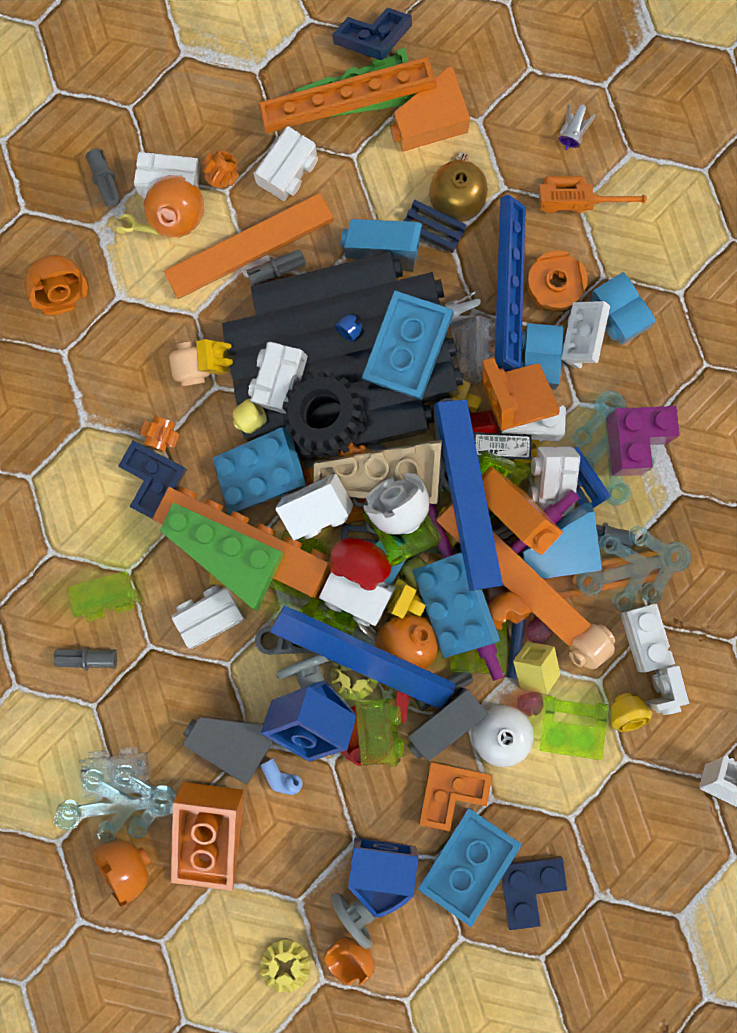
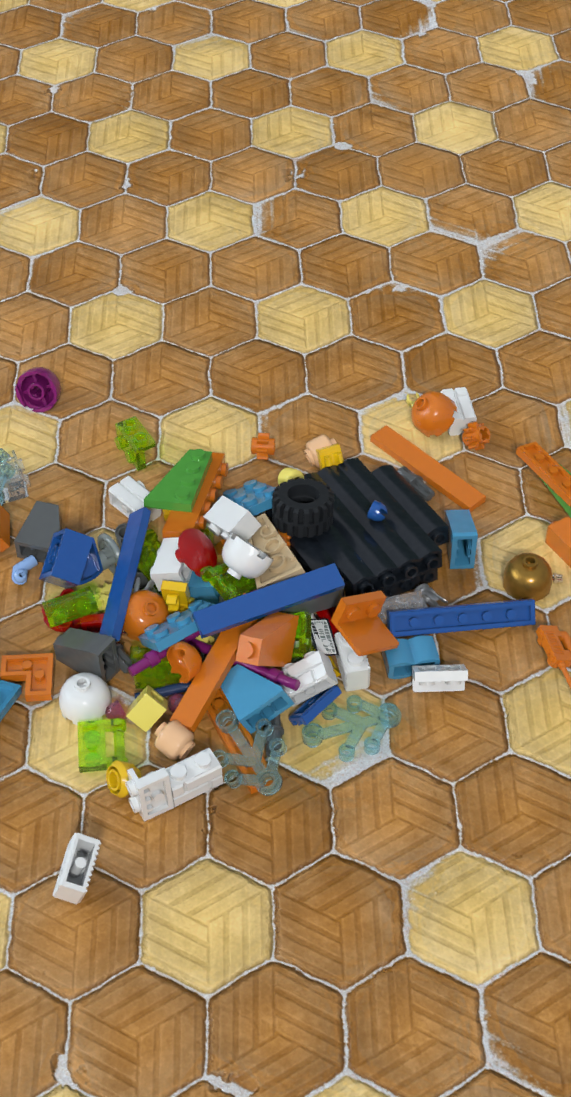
camera: 75 degrees right, 35 degrees down
orange cylinder [24,255,88,315] -> none
dark grey axle [54,646,117,671] -> none
dark grey axle [86,148,120,207] -> none
dark blue plate [118,440,187,519] -> none
white brick [248,342,308,414] -> none
white brick [254,126,318,201] -> none
dark azure plate [362,290,454,400] -> none
dark blue tile [403,199,467,253] -> none
orange plate [527,250,588,311] -> none
dark azure brick [589,272,656,345] -> none
magenta brick [606,406,680,477] -> none

